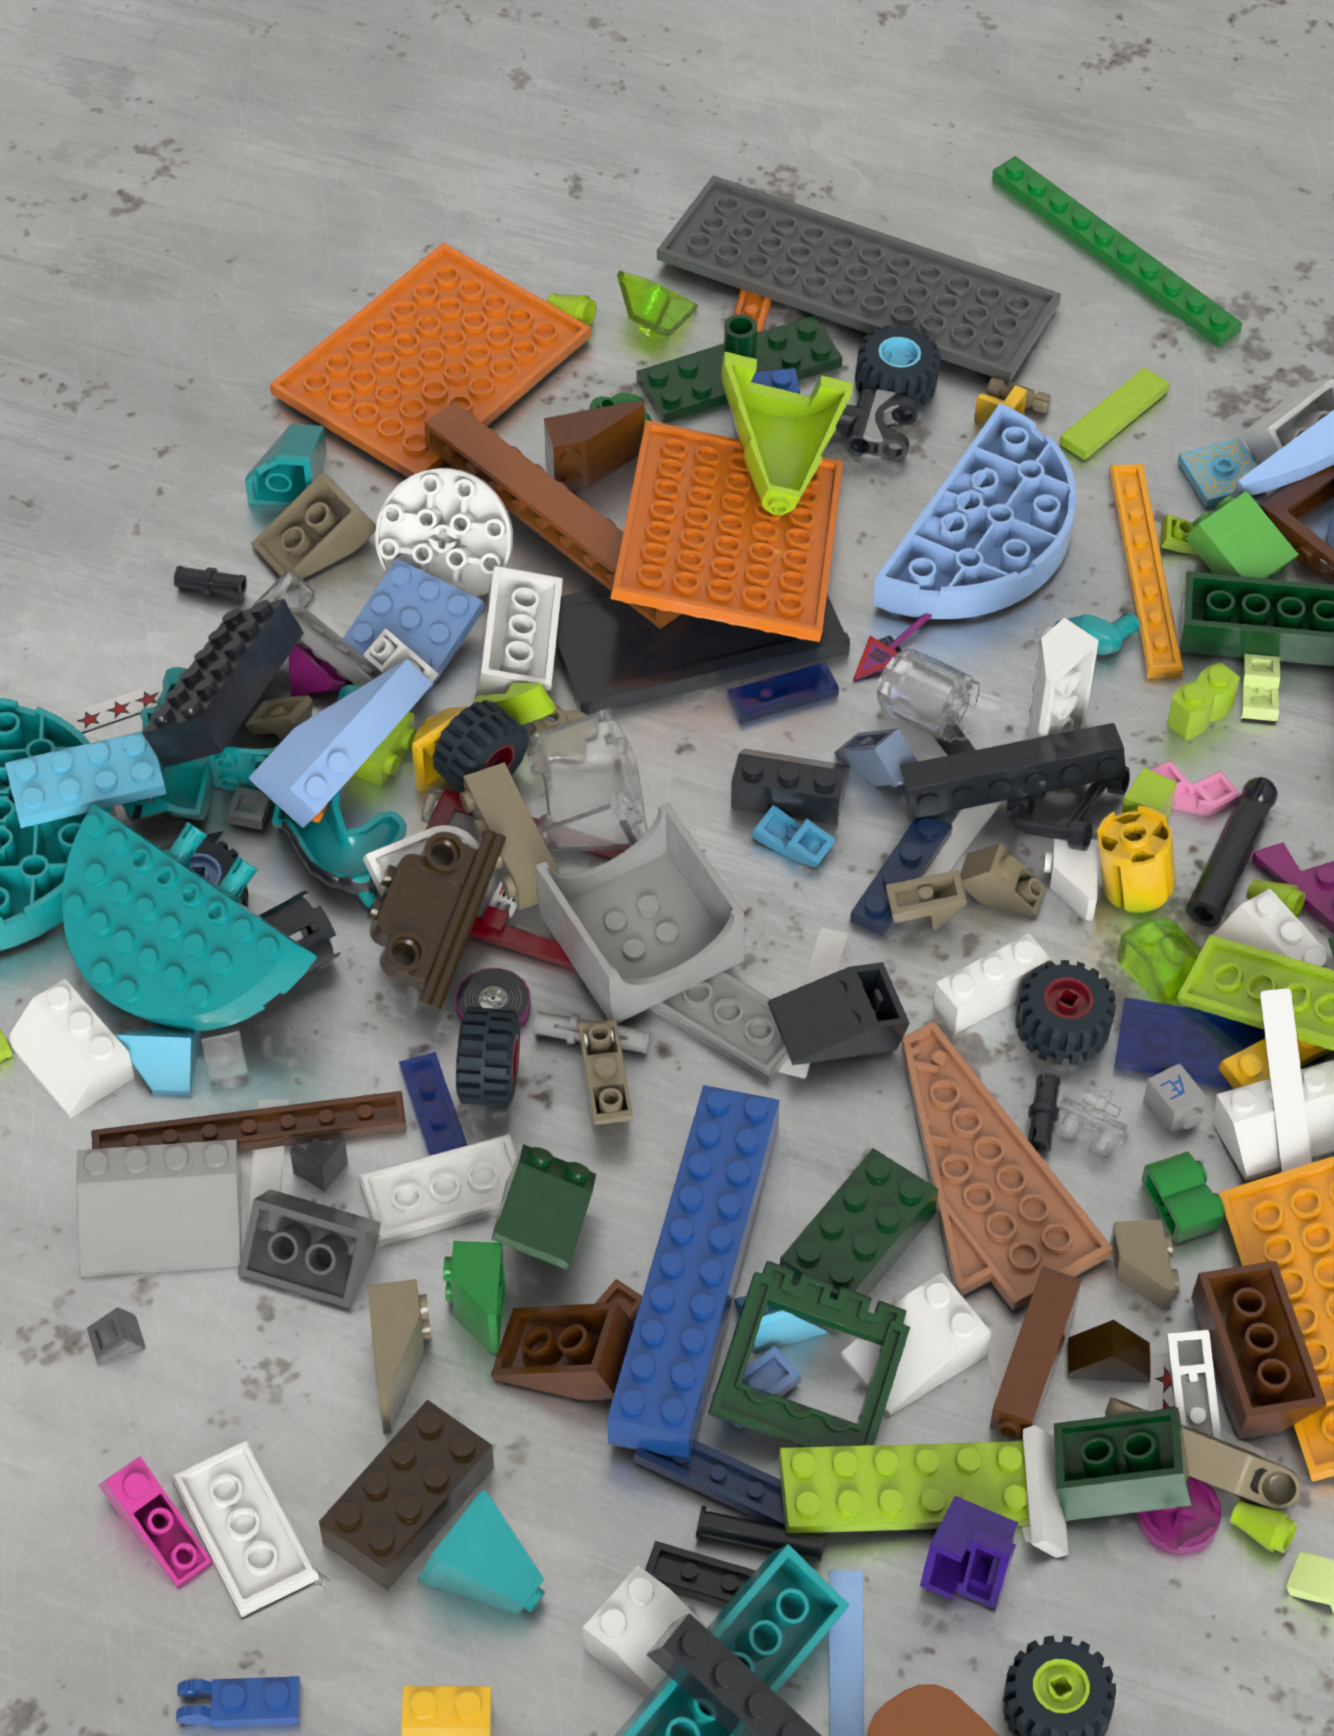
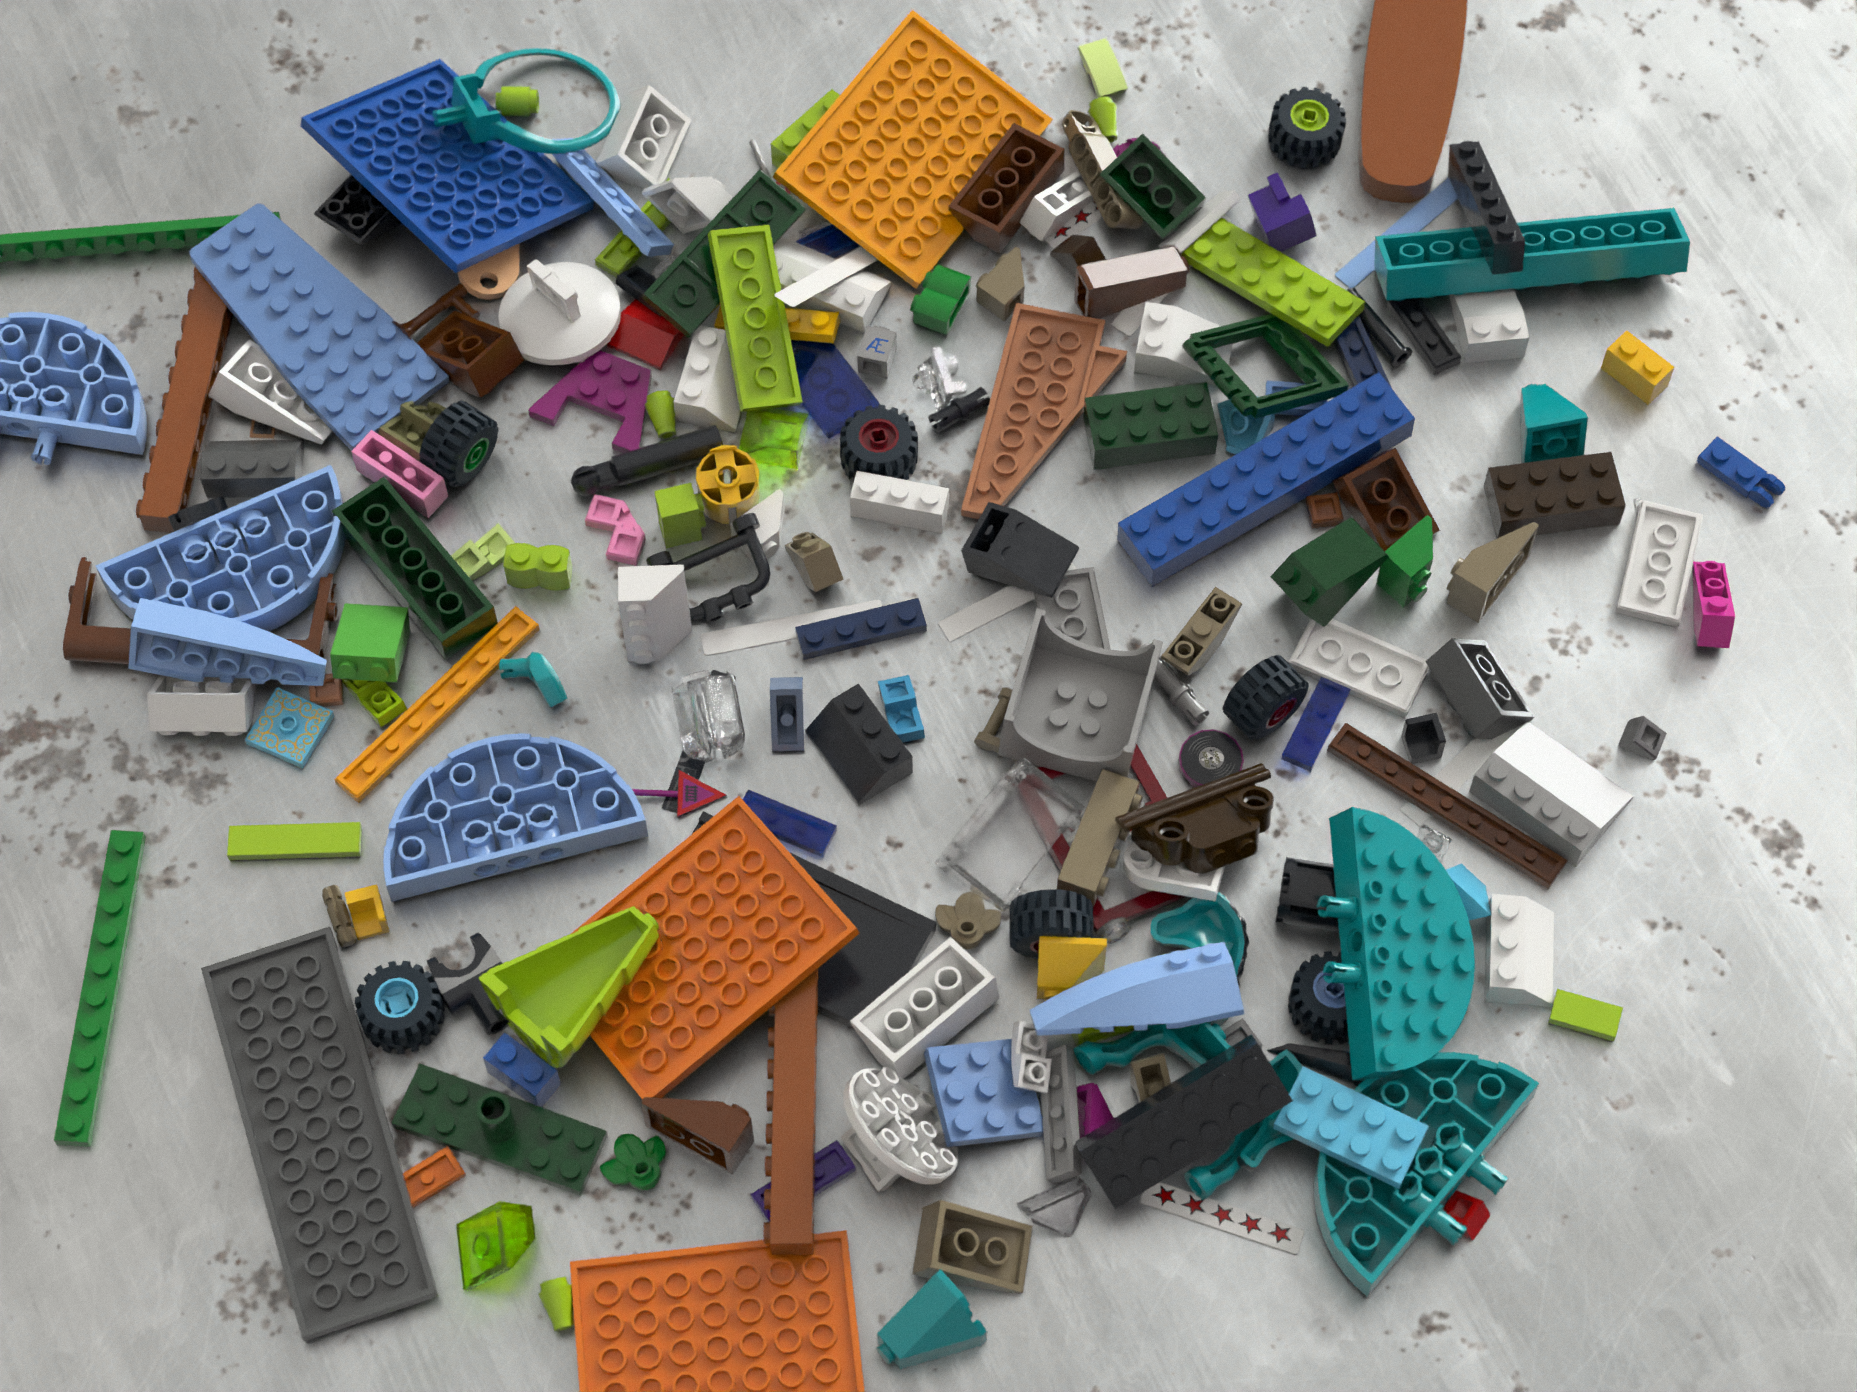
camera: 135 degrees left, 10 degrees up
black pin [174,566,247,597] -> none
lime slope [473,682,556,725] -> none
dark tan slope [886,870,967,931] -> none
black brick [900,723,1127,819] -> none

